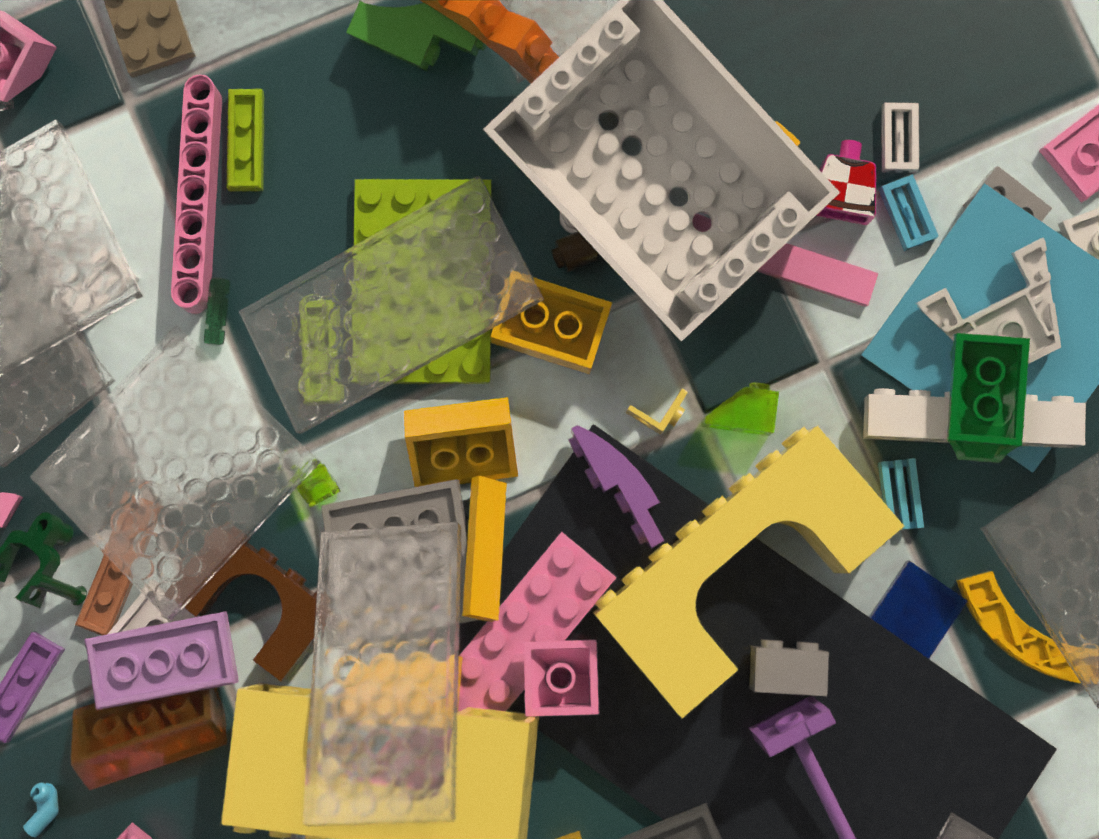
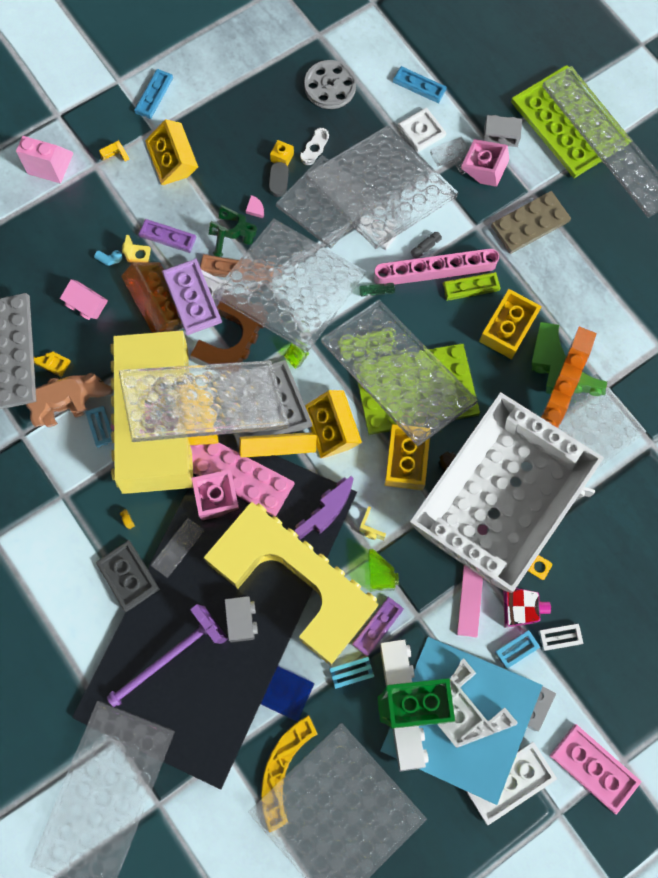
camera: 80 degrees right, 10 degrees down
none -> light yellow bracket [122,235,151,264]
none -> clear tile [151,518,204,578]
none -> medium lavender tile [352,596,404,657]
none -> dark grey axle [411,232,442,259]
none -> yellow brick [479,289,542,360]

